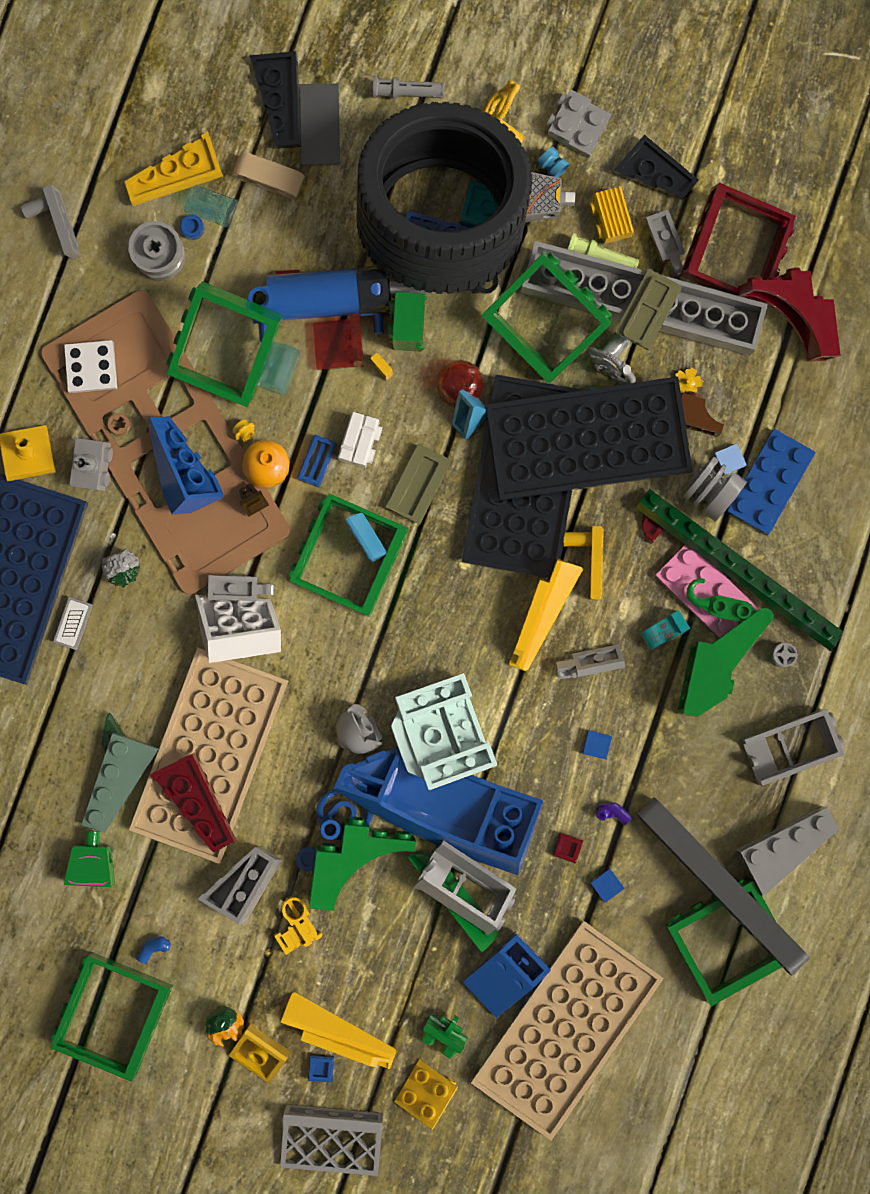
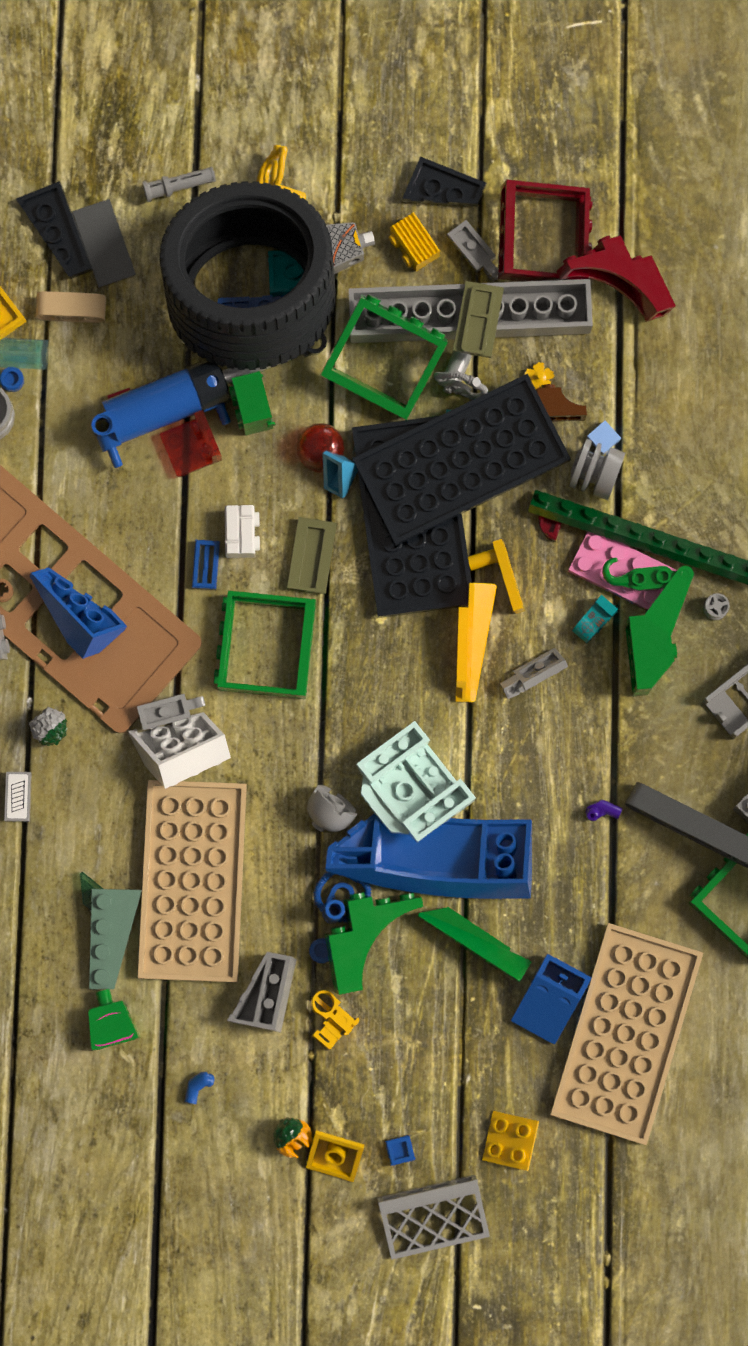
camera: 20 degrees left, 5 degrees down
green window [50,952,173,1082] -> none
dark red wing [150,753,237,852] -> none
green window [166,281,284,408] -> none
yellow plate [232,420,255,442] -> none
dark brown brick [239,483,269,517] -> none
light orange cylinder [241,440,290,489] -> none
clear light blue slope [258,342,300,395] -> none
yellow wedge [281,992,396,1069] -> none
dark azure slope [346,513,386,563] -> none
yellow tile [370,353,393,381] -> none
light grey door [414,841,516,936] -> none
green hips [421,1013,468,1059] -> none
dark azure wheel [537,147,570,178] -> none
light grey plate [546,89,612,158] -> none
dark red tile [552,832,584,864] -> none
yellowish green pin [567,233,639,268] -> none
blue tile [582,730,612,760] -> none
blue tile [590,868,625,903] -> none
blue plate [726,428,816,536] -> none

